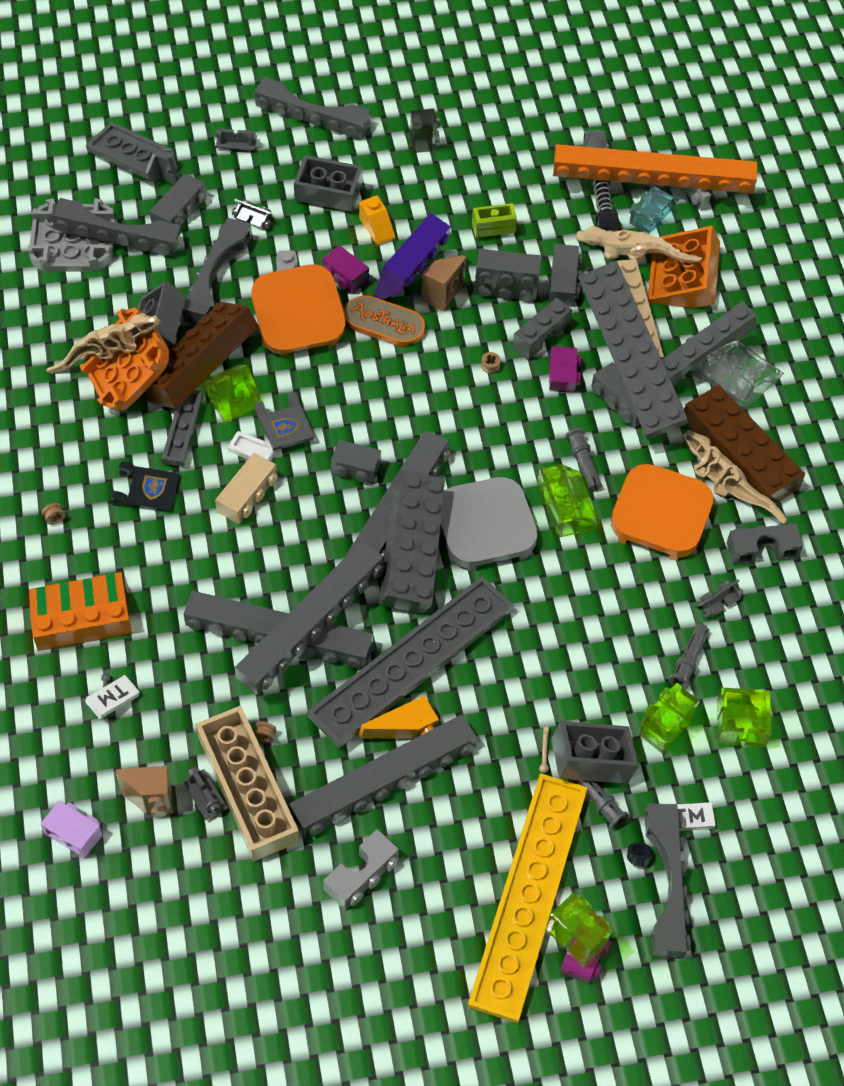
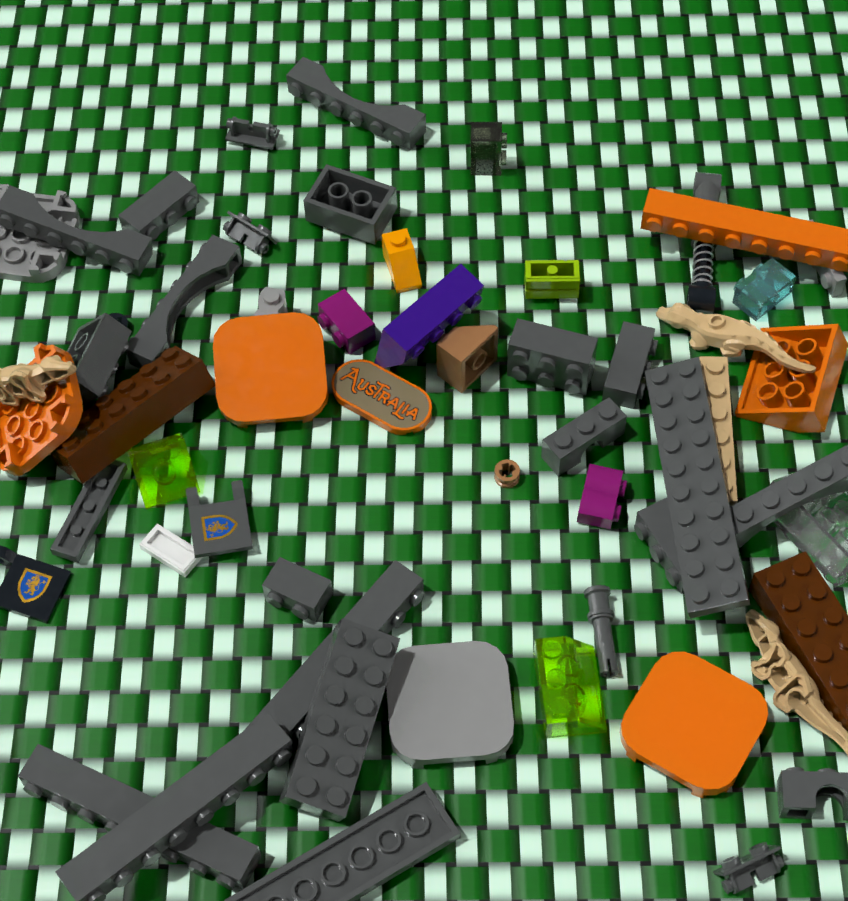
camera: 15 degrees right, 0 degrees up
dark grey hinge [85,122,180,185] -> none
tan brick [215,453,278,524] -> none

